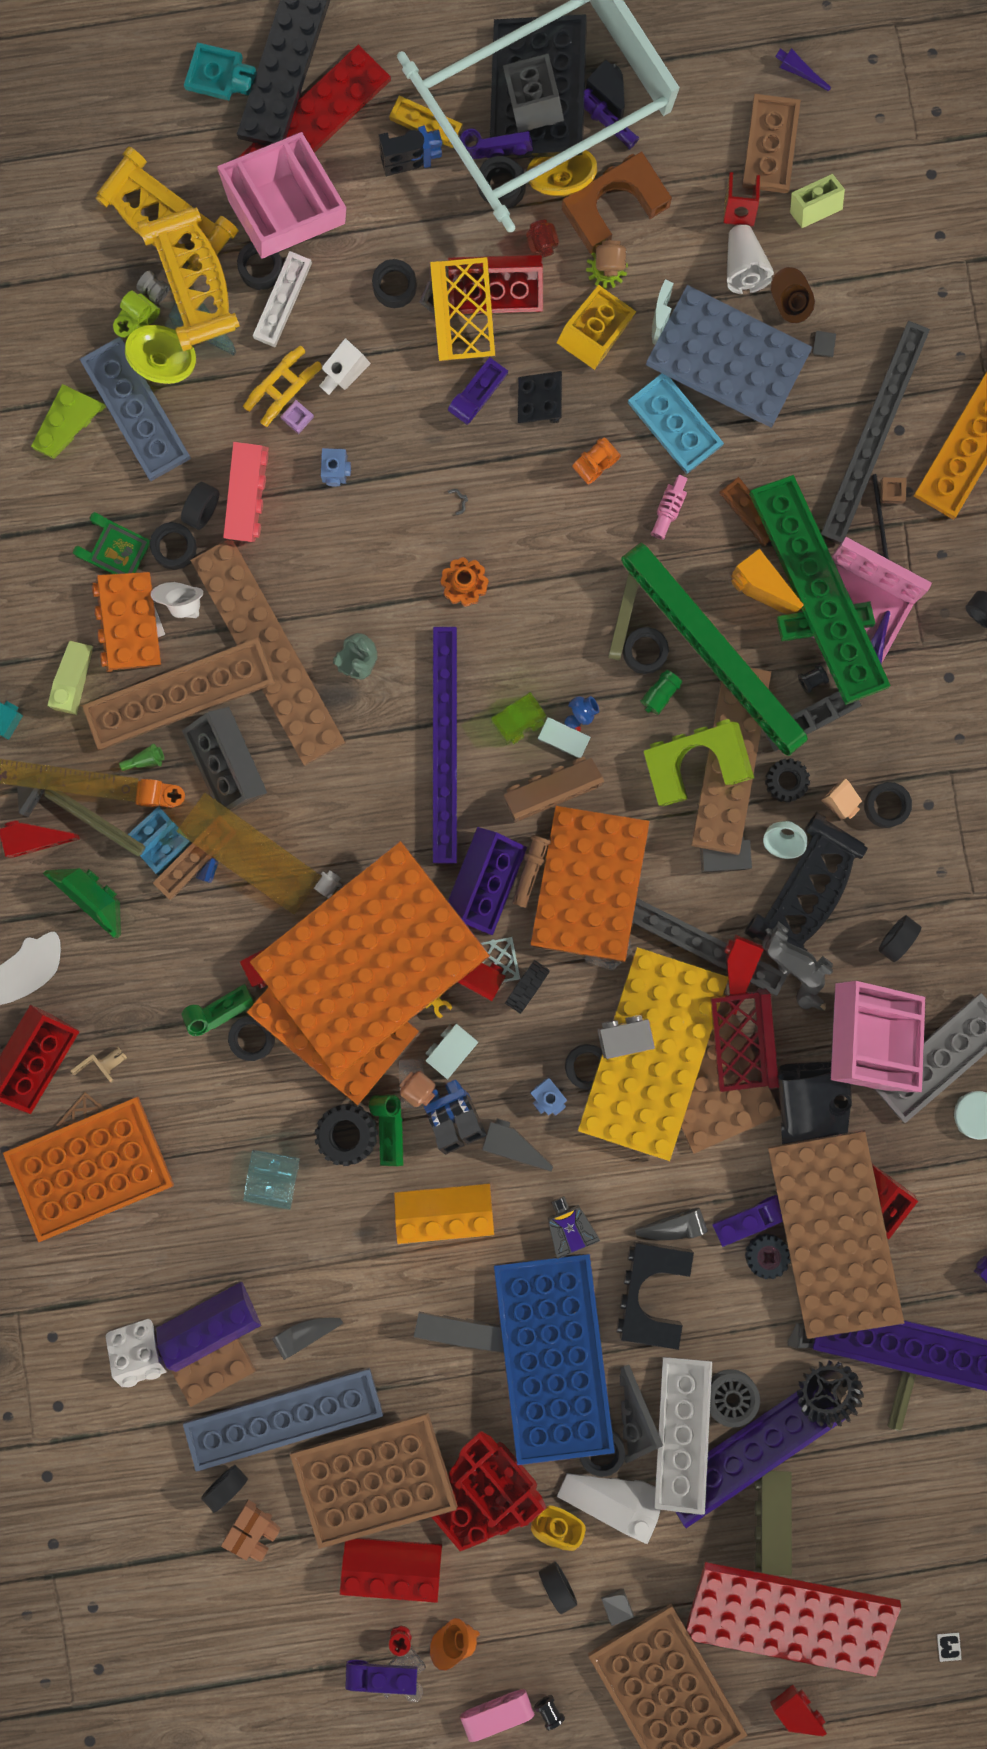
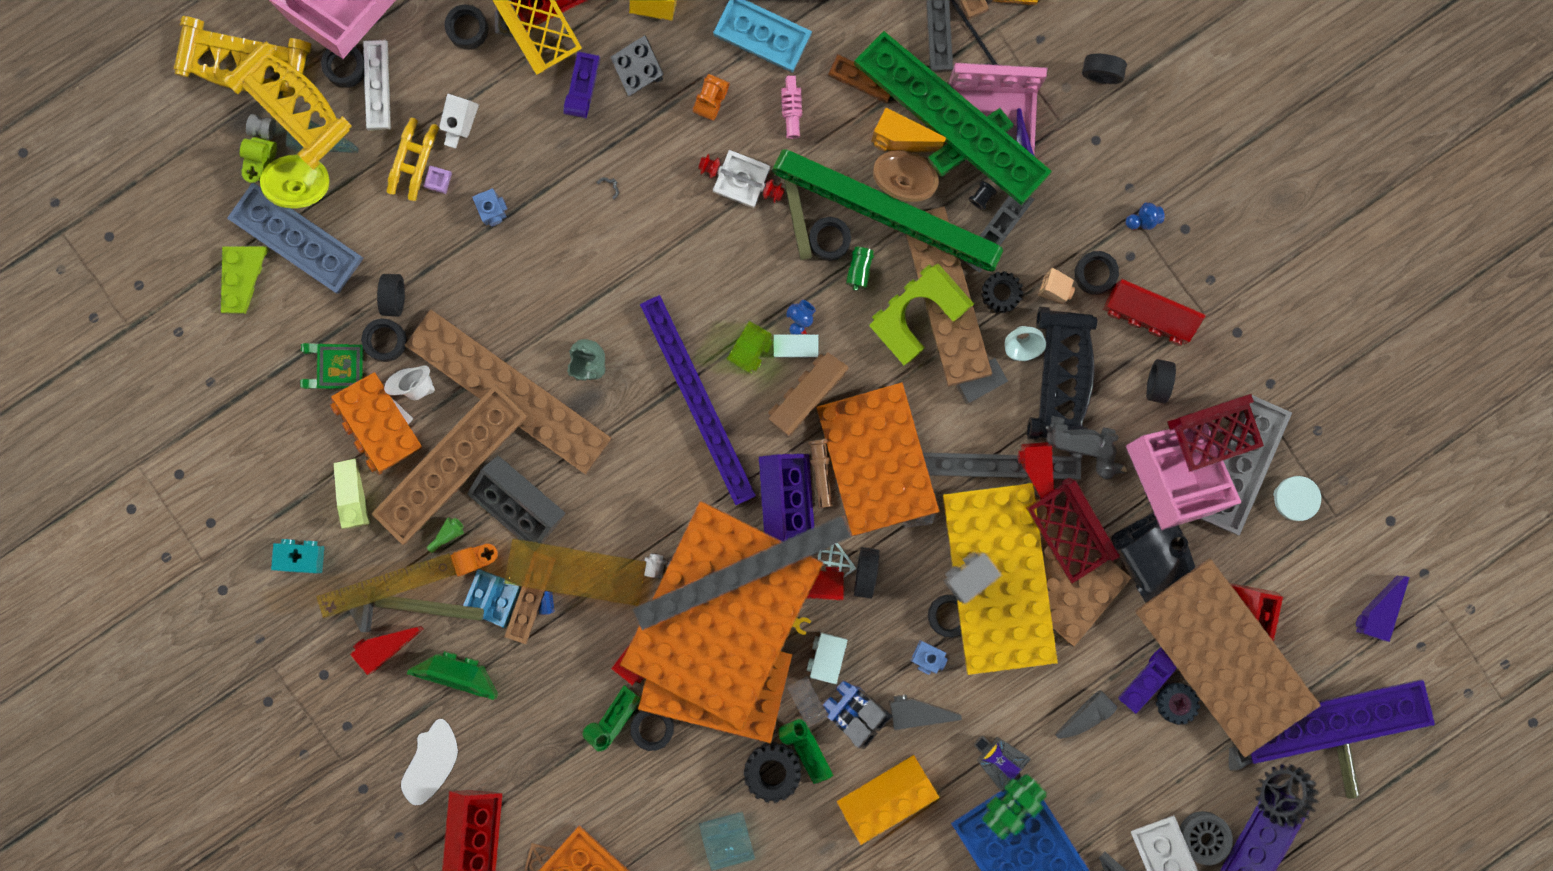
camera: 25 degrees left, 0 degrees up
tan bracket [71,1047,127,1083] -> none
coral wedge [223,442,269,542] -> none
nougat head [399,1071,435,1107] -> none
orange plant [440,557,489,607] -> none
black arch [616,1240,694,1350] -> none
none -> dark grey plate [633,515,852,630]
none -> white plate [698,150,785,208]
none -> medium nougat dish [873,151,939,202]
none -> green piece [982,774,1047,840]
none -> red slope [1103,279,1206,346]
none -> blue animal [1125,202,1165,231]
none -> dark red fence [1167,394,1264,472]

